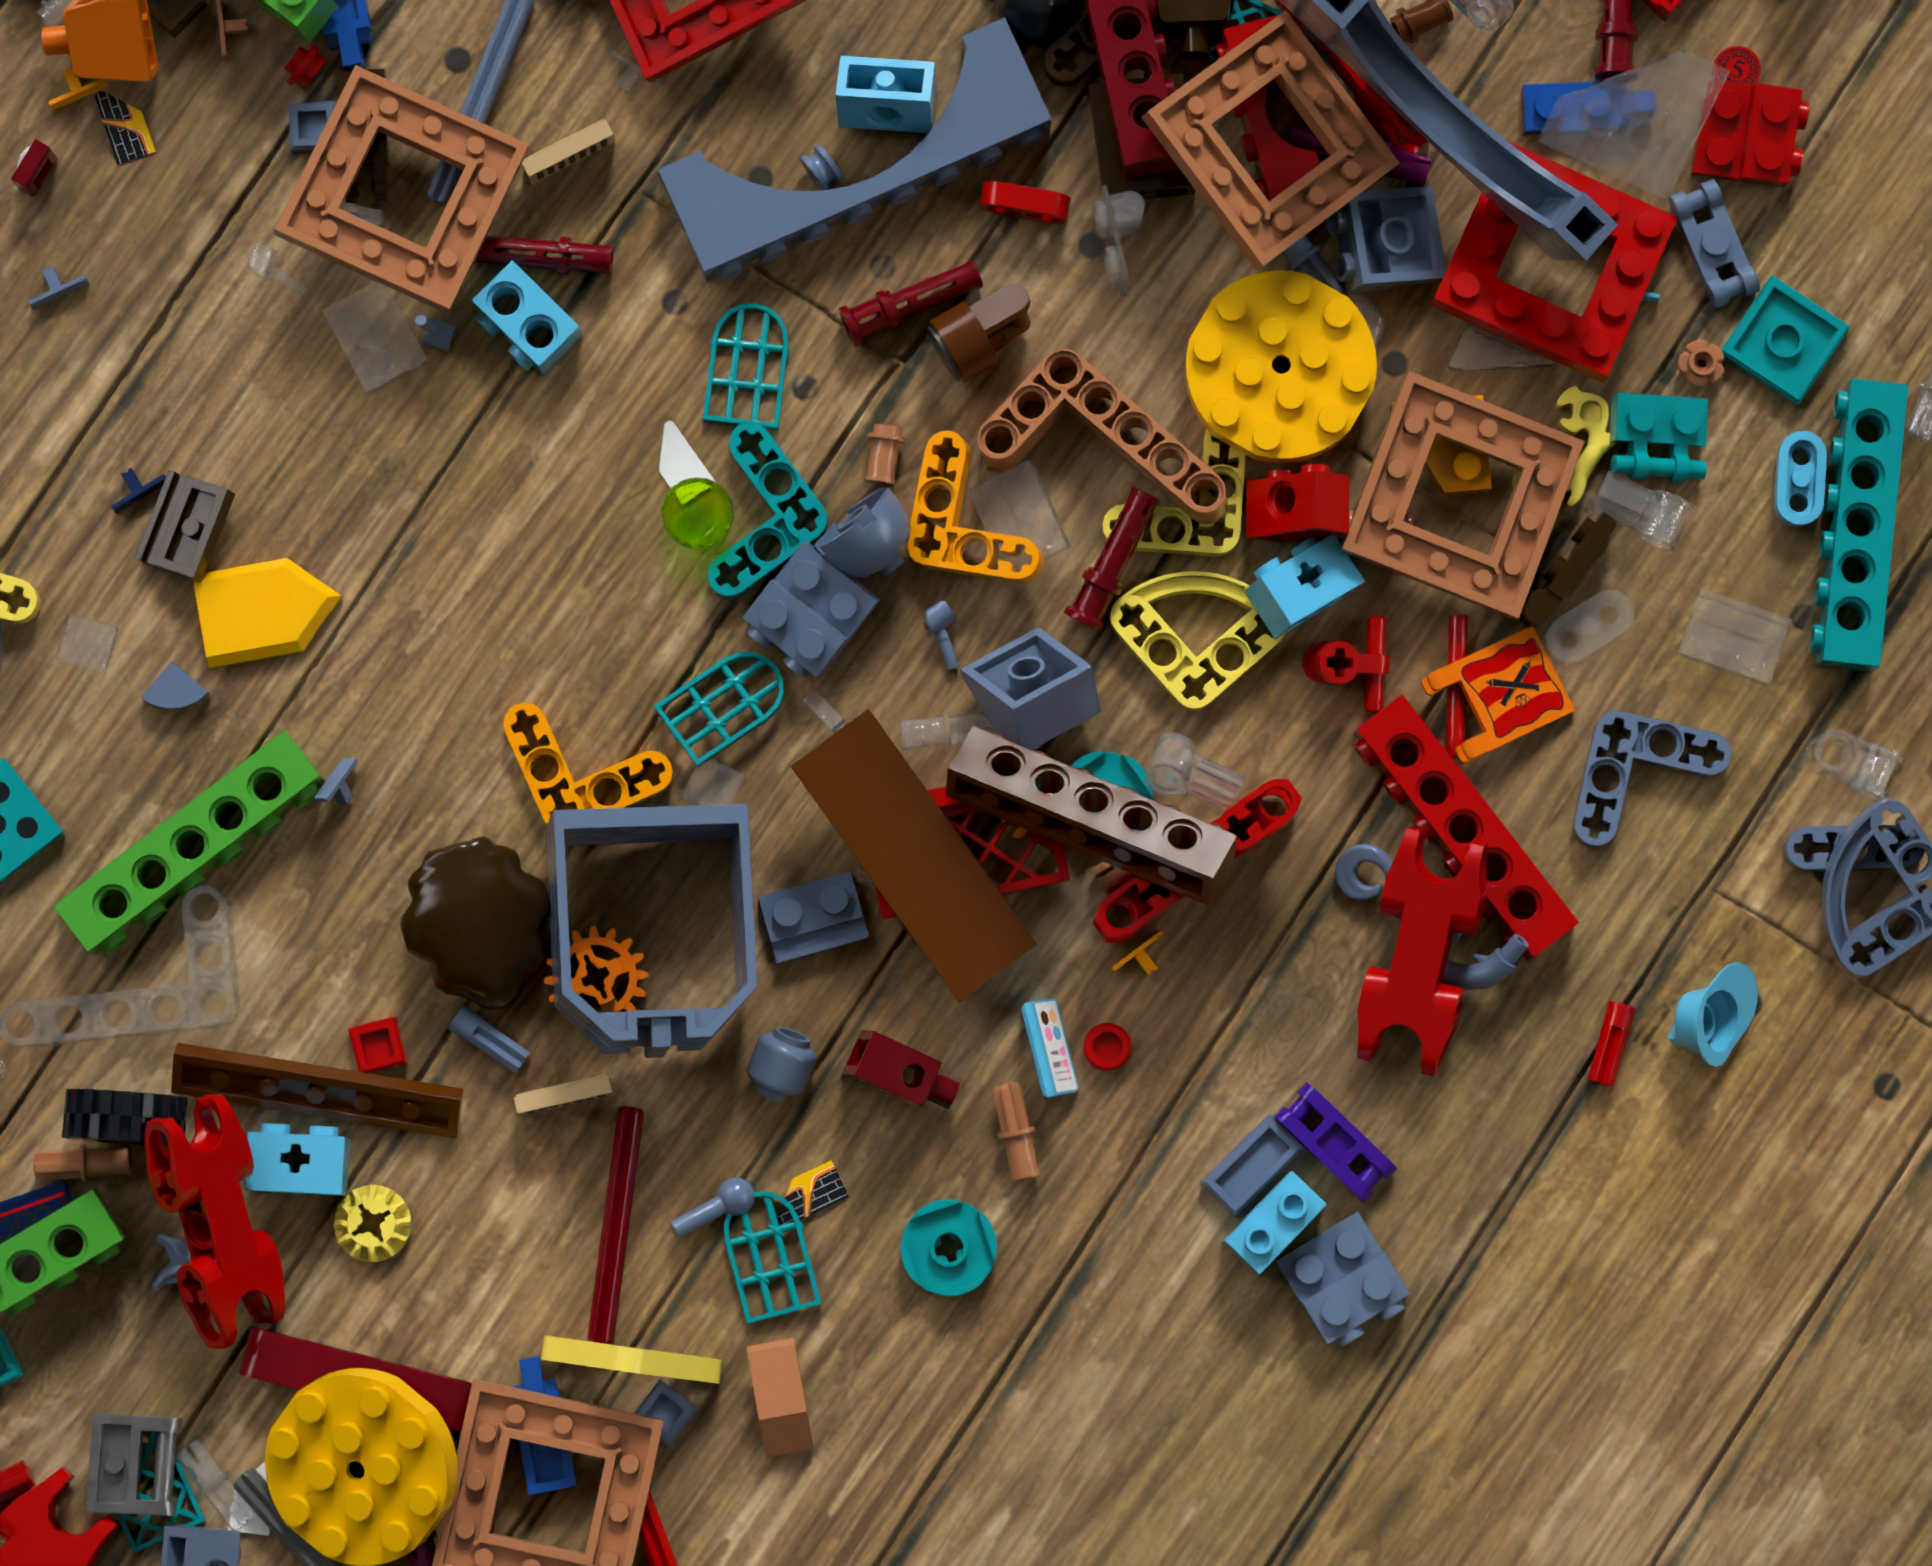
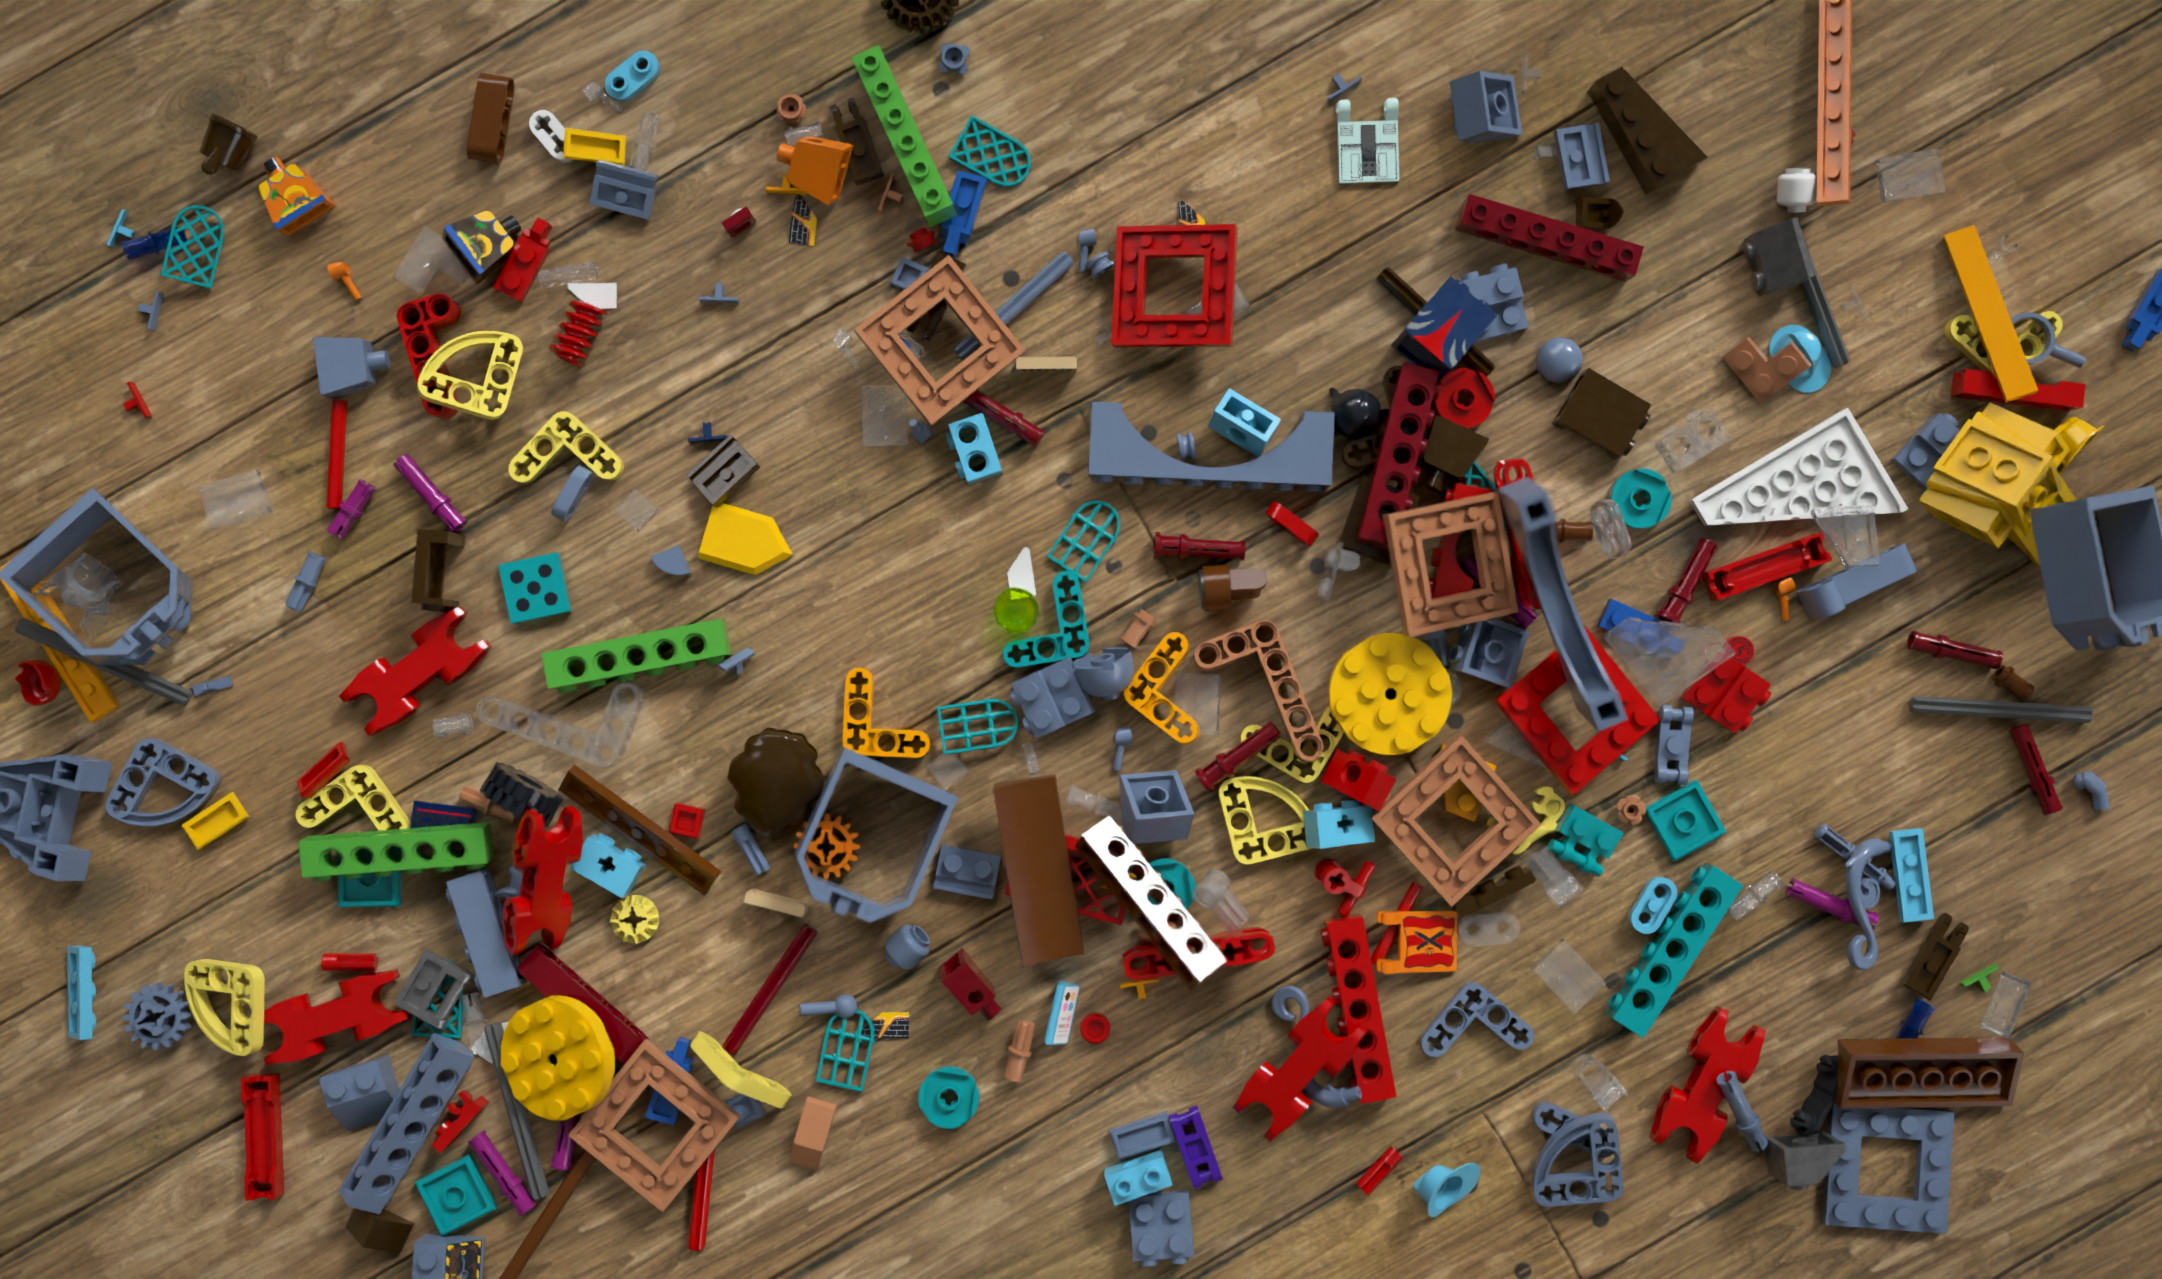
camera: 30 degrees right, 5 degrees up
none -> sand blue brick [445,868,527,998]

